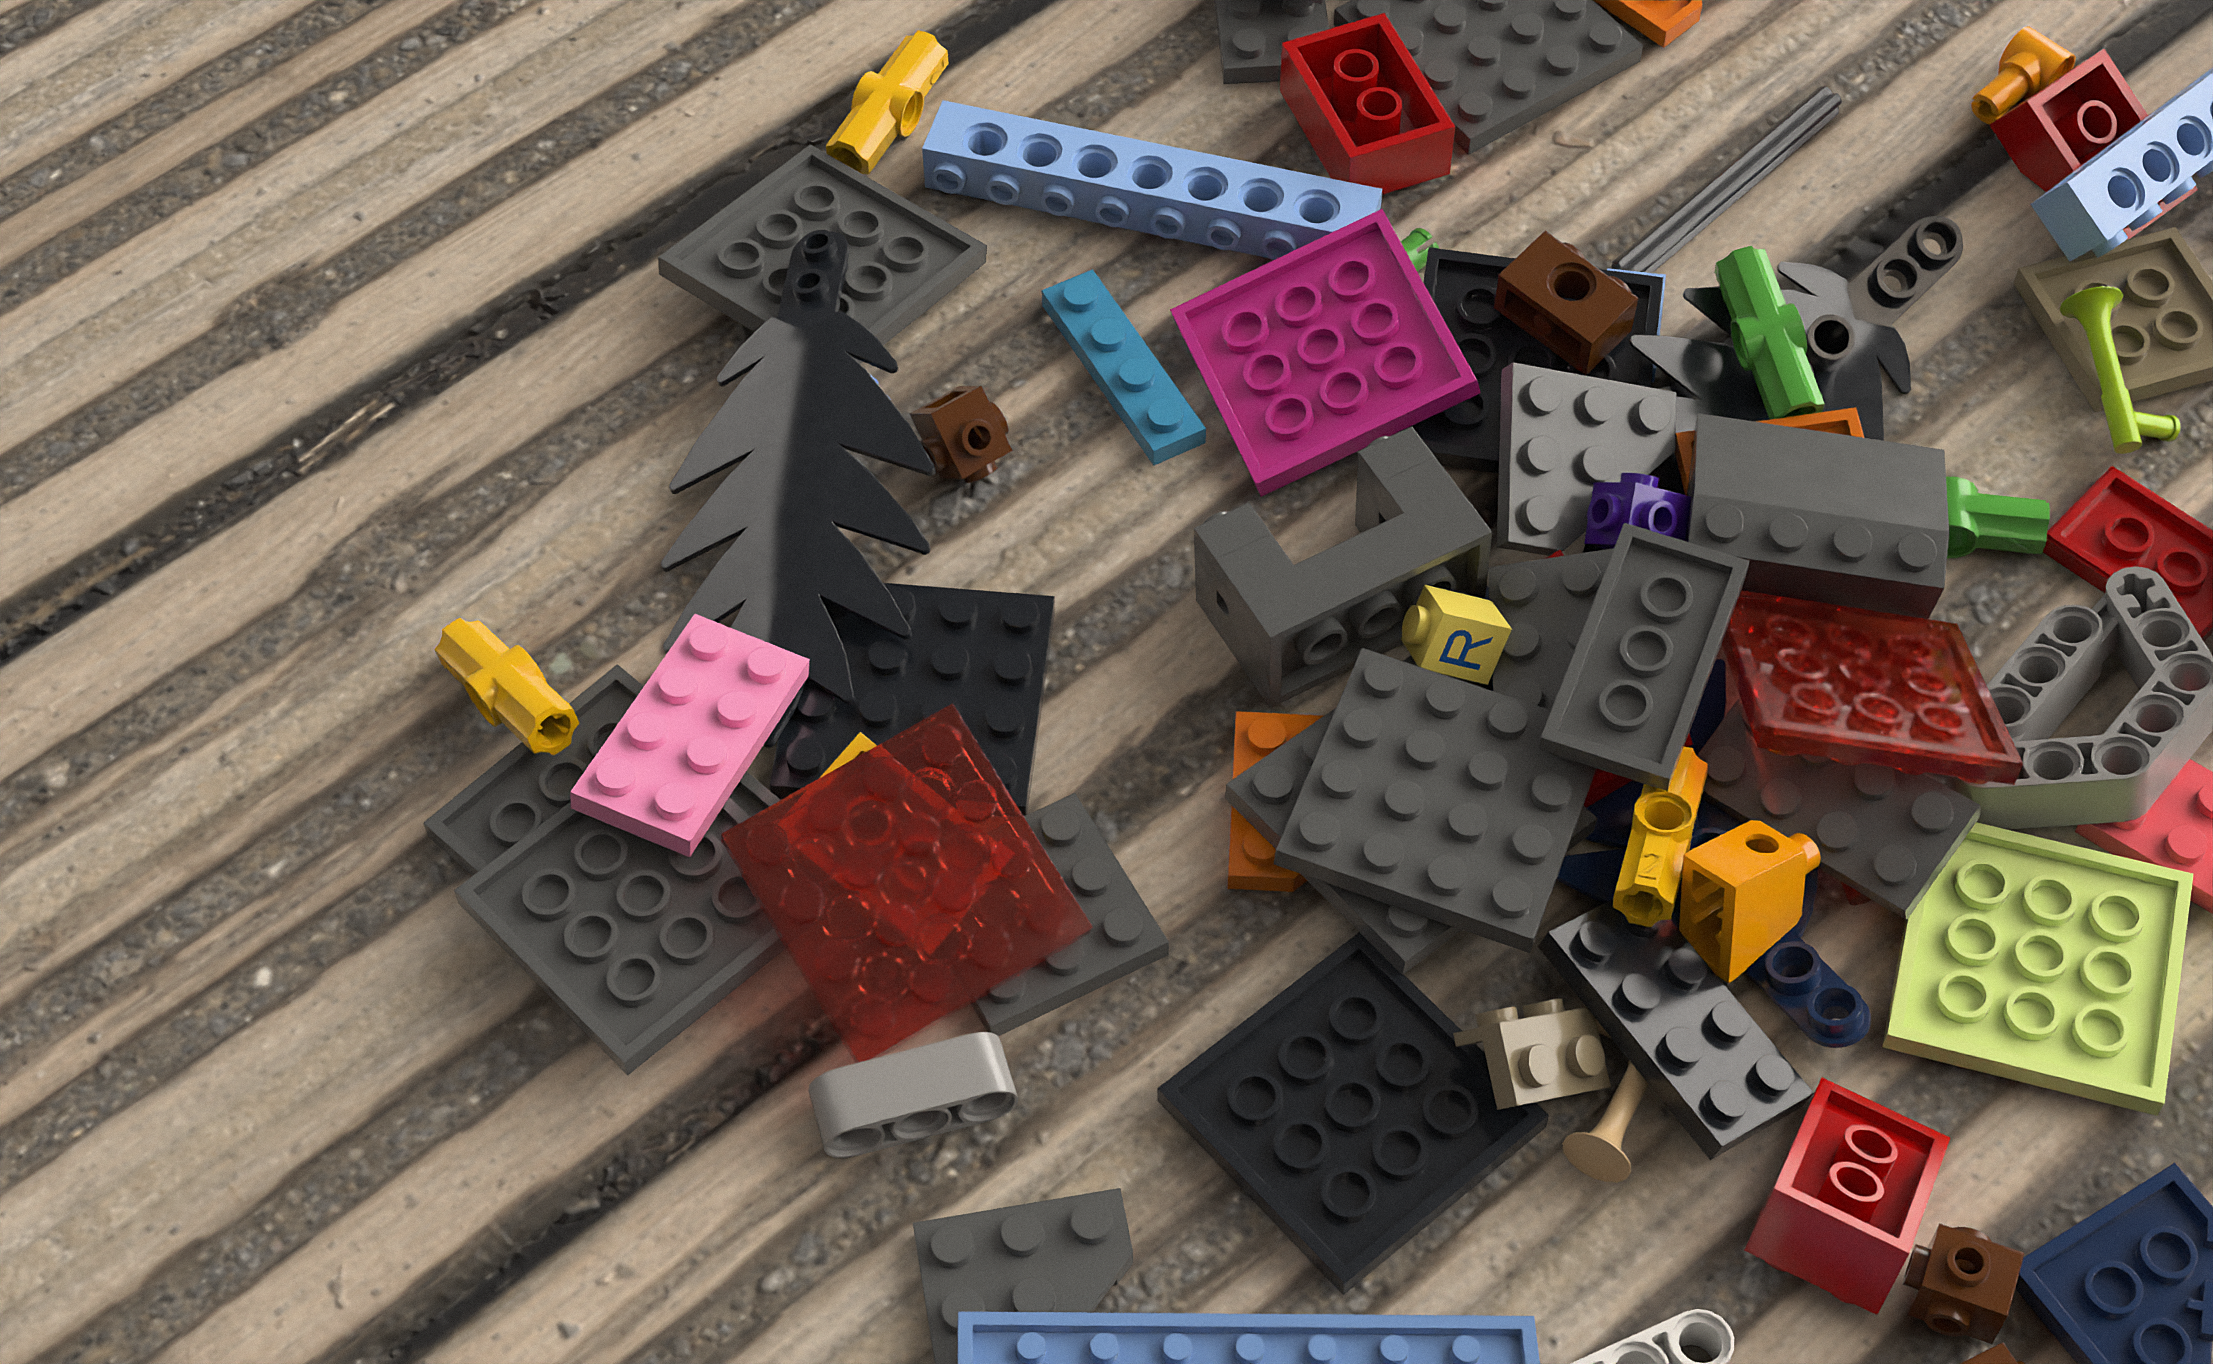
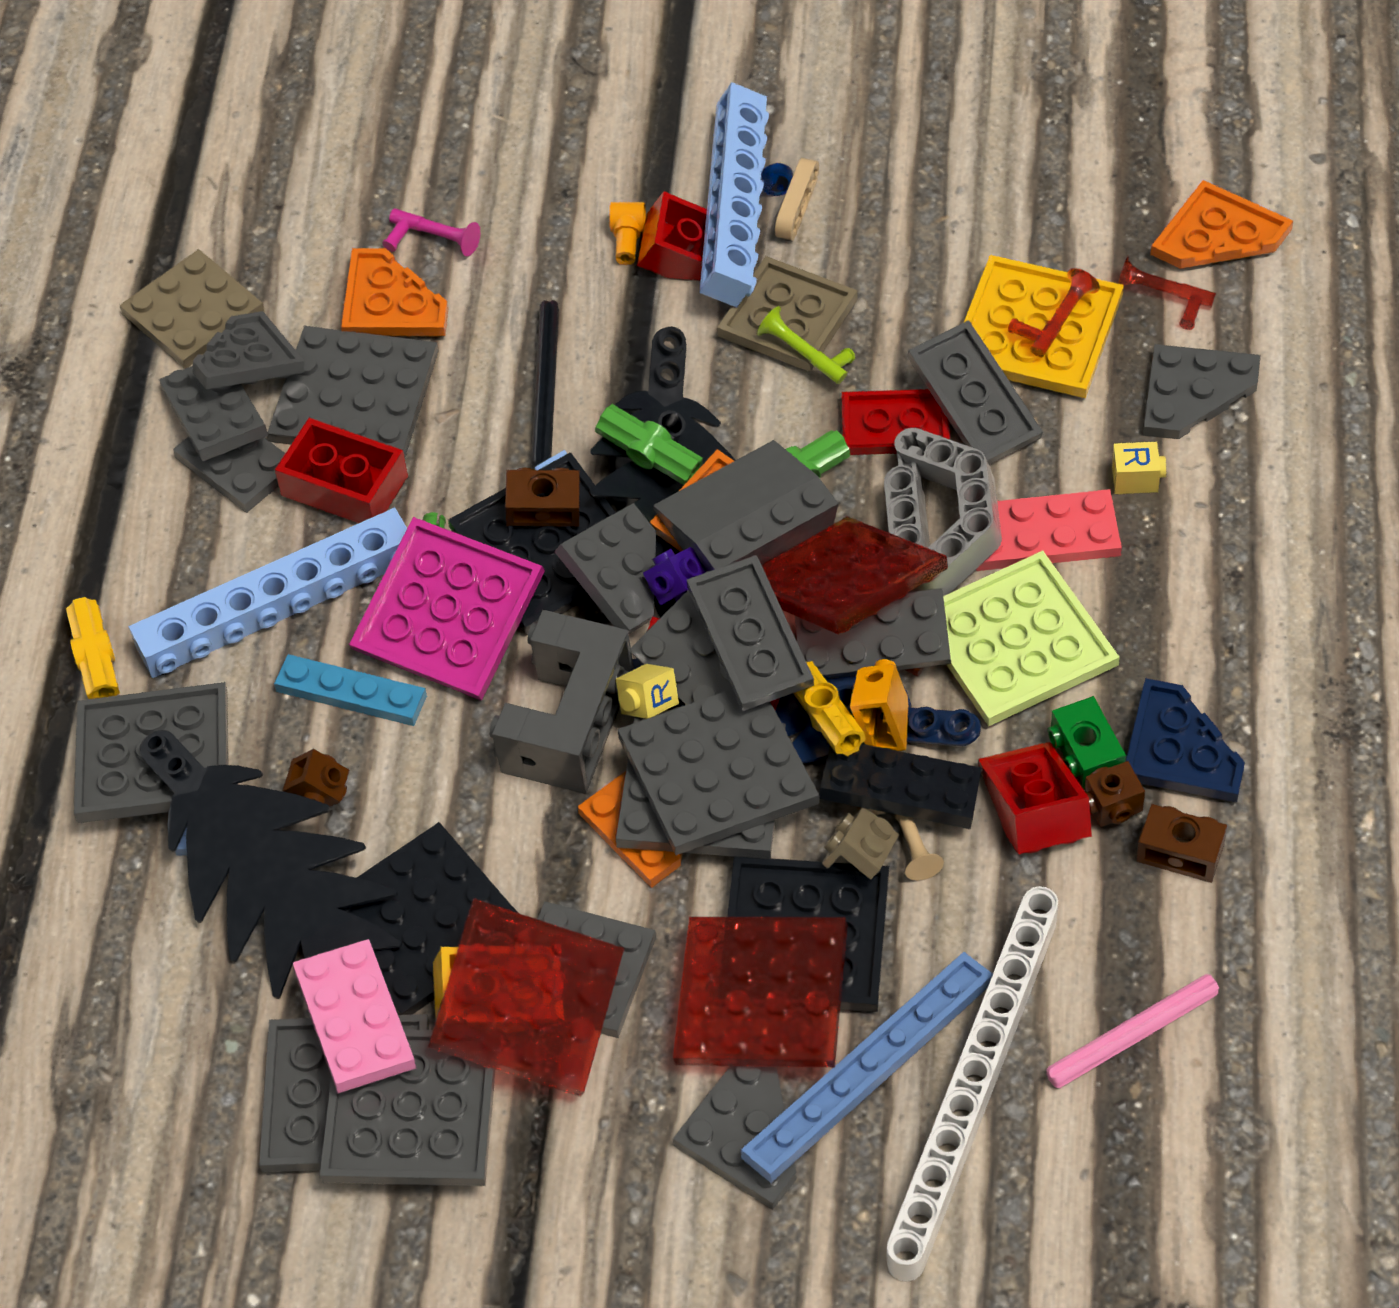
camera: 40 degrees left, 0 degrees up
yellow piece [434,618,580,756] -> none
light grey beam [808,1032,1018,1158] -> none
none -> clear red plate [673,917,847,1068]
none -> green brick [1047,696,1126,790]

